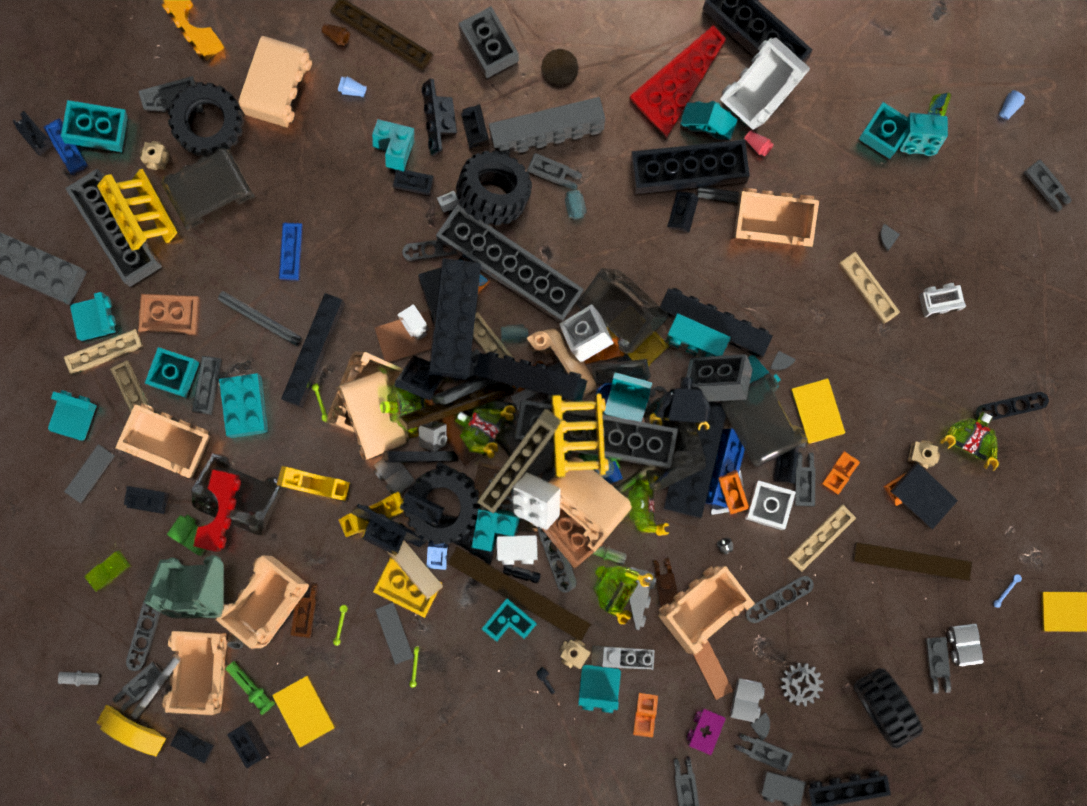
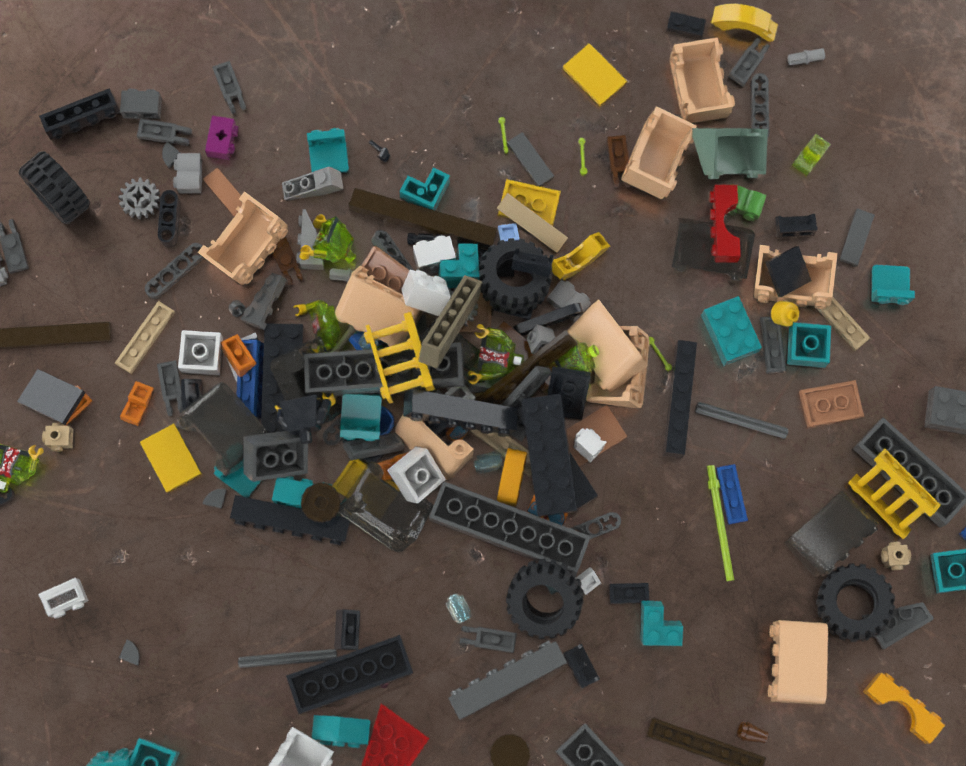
camera: 160 degrees right, 5 degrees down
tan tile [64,329,143,375] -> none
teal bracket [70,292,116,341] -> none
light grey bar [131,655,181,719] -> none
bright green pin [225,661,275,715] -> none
black hinge [227,720,270,769] -> none
yellow arch [277,466,350,501] -> none
light blue cone [338,76,367,97] -> none
black bracket [351,504,426,556] -> none
black bracket [421,78,457,156] -> none
tan brick [559,638,591,669] -> none
orange slope [633,693,658,738] -> none
light nougat windscreen [733,188,819,247] -> none
coral cone [745,130,773,156] -> none
tan tile [839,252,900,324] -> none
none -> black beam [158,190,181,248]
none -> dark grey wing [241,273,286,330]
none -> dark brown tile [301,483,341,523]
none -> light orange beam [497,448,527,507]
none -> lime bar [707,465,734,581]
none -> black tile [765,246,812,297]
none -> yellow head [771,301,799,327]

